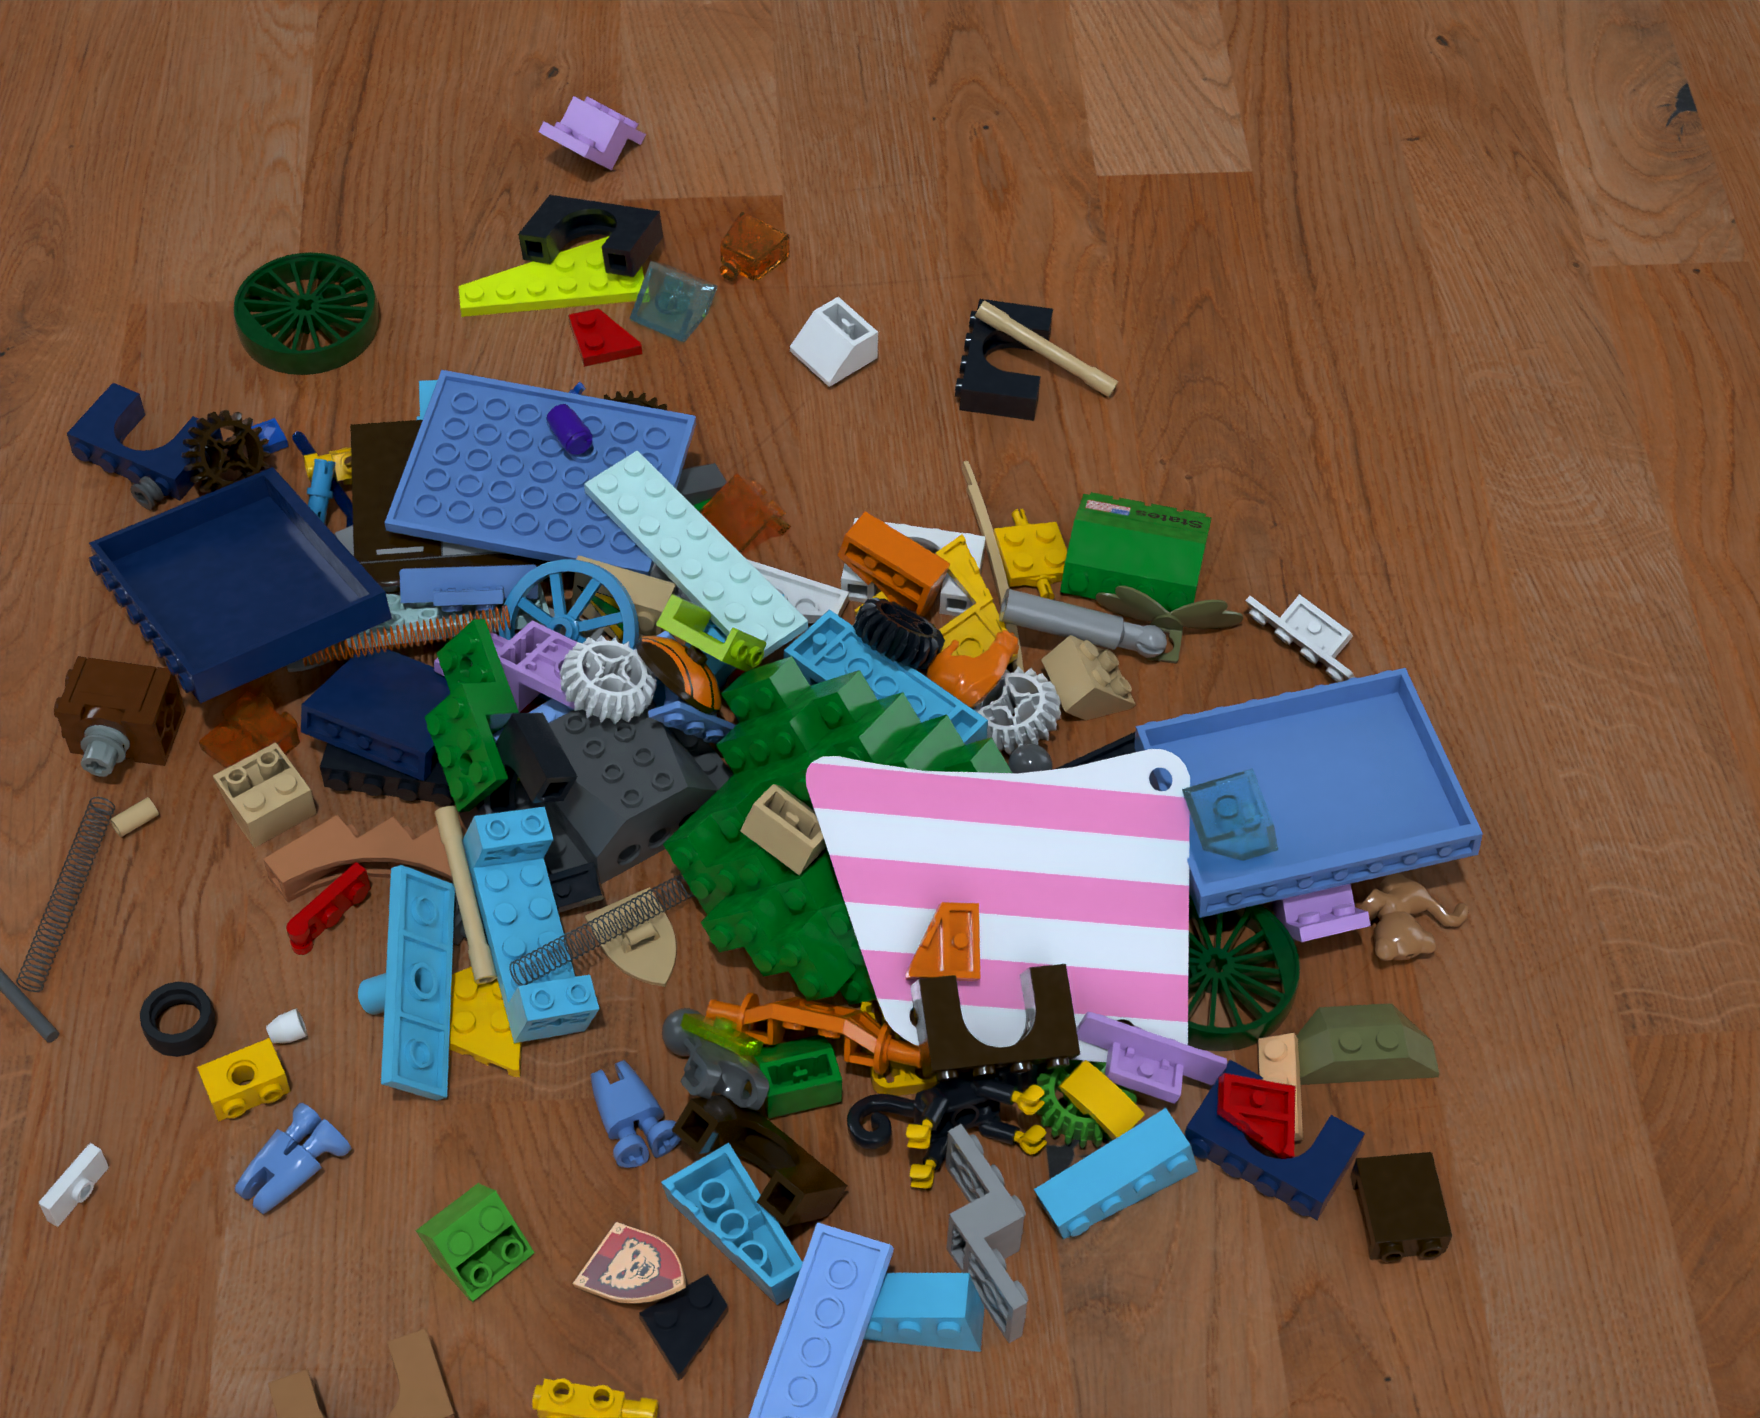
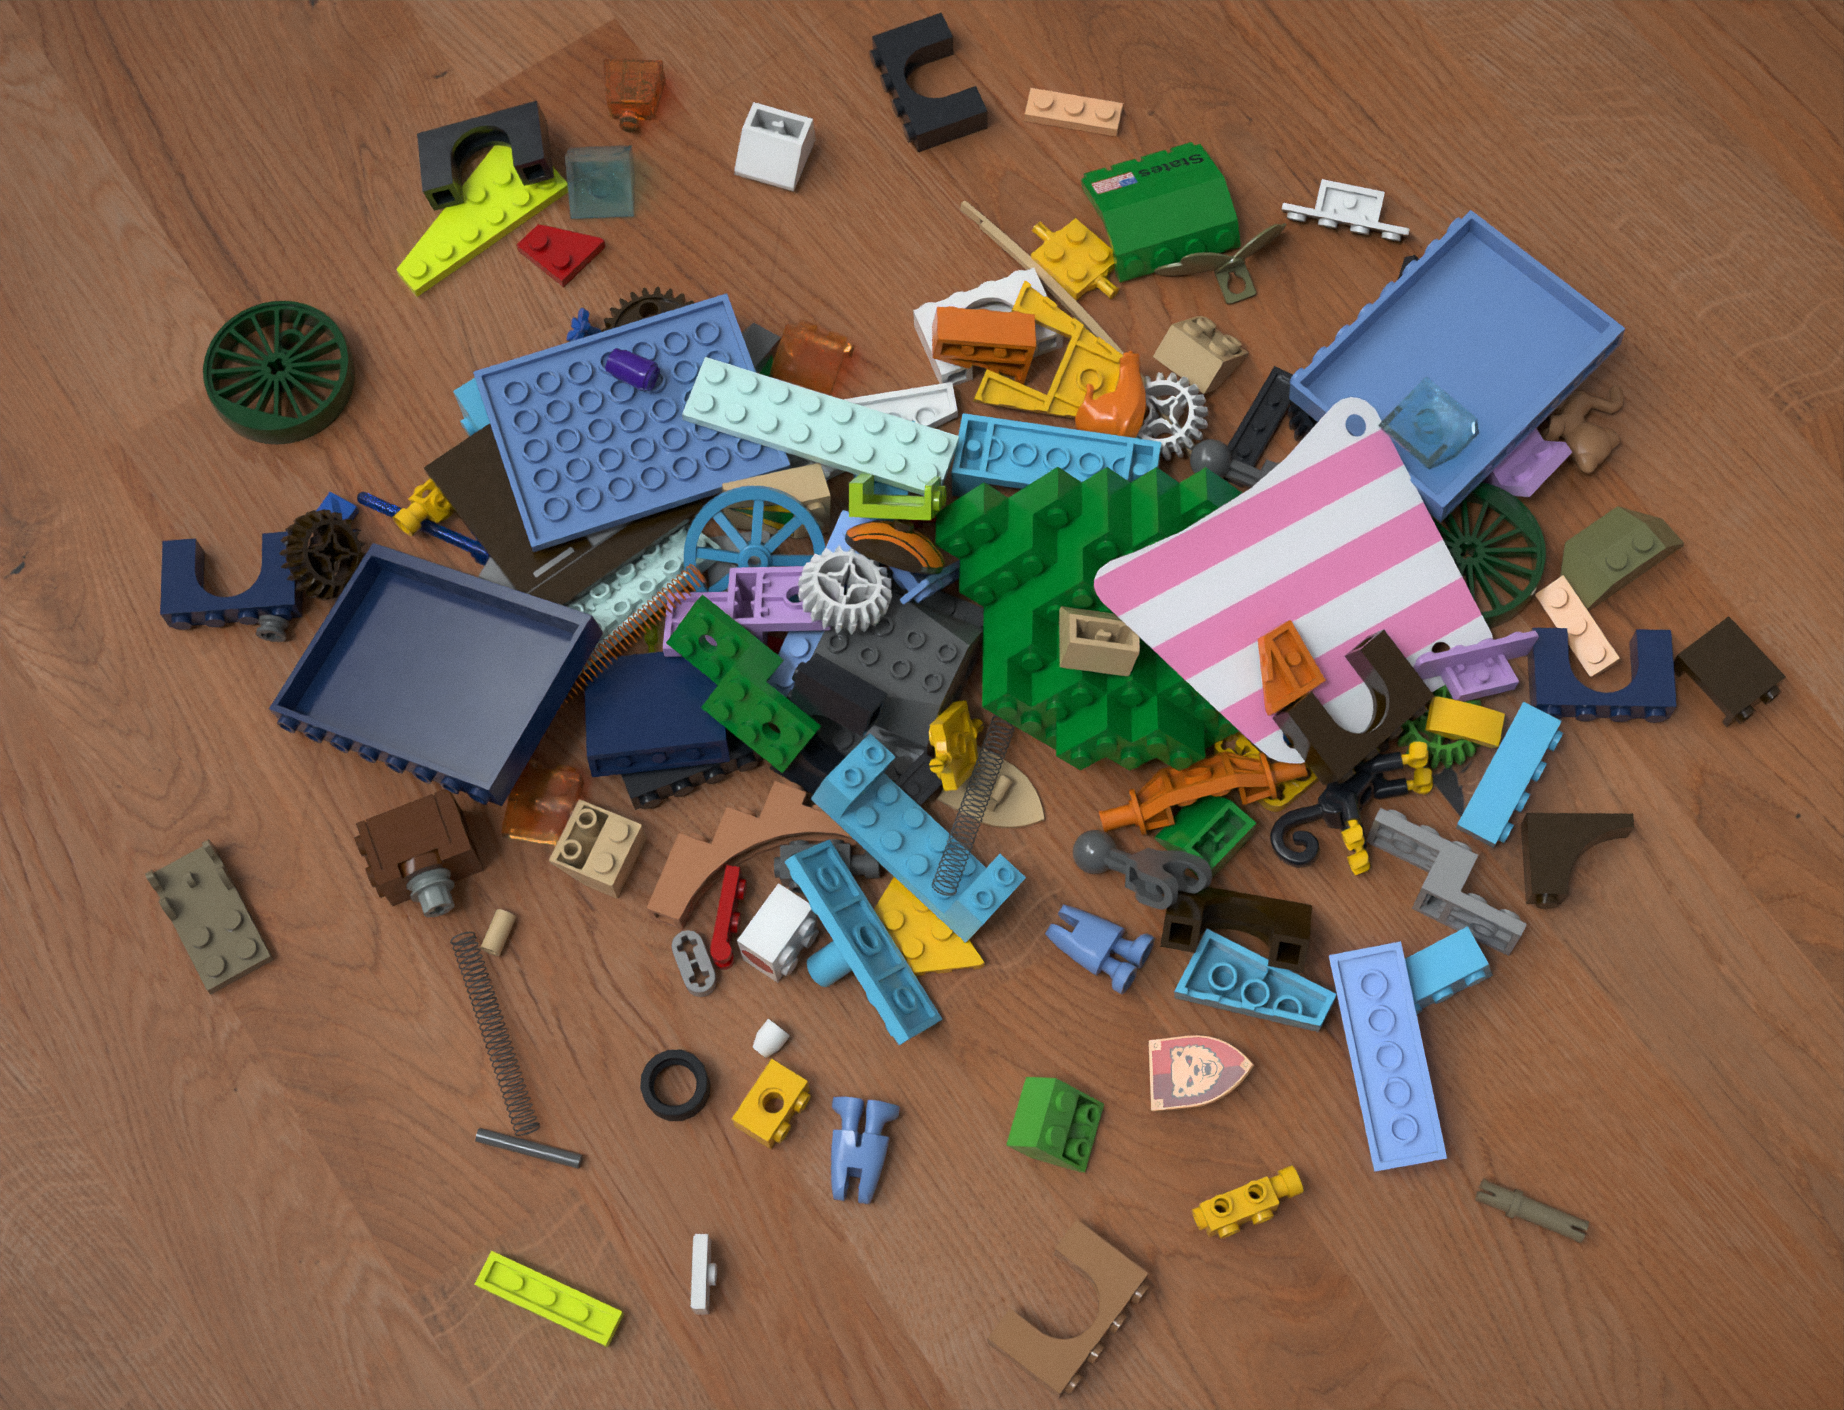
camera: 25 degrees left, 15 degrees up
dark azure pin [306,459,336,525] -> none
medium blue bracket [399,564,538,612] -> none
tan piece [435,806,497,984] -> none
lavender bracket [539,96,646,170] -> none
black wing [639,1274,728,1381] -> none
clear neon green plate [680,1013,764,1056] -> none
black gear [853,598,945,670] -> none
tan piece [975,300,1119,398] -> none
light grey piece [999,589,1167,658] -> none
red wing [1218,1073,1296,1159] -> none
none -> light grey beam [671,930,717,997]
none -> white brick [737,883,819,983]
none -> yellow plate [929,701,984,791]
none -> light nougat plate [1025,88,1123,137]
none -> dark brown arch [1521,813,1634,909]

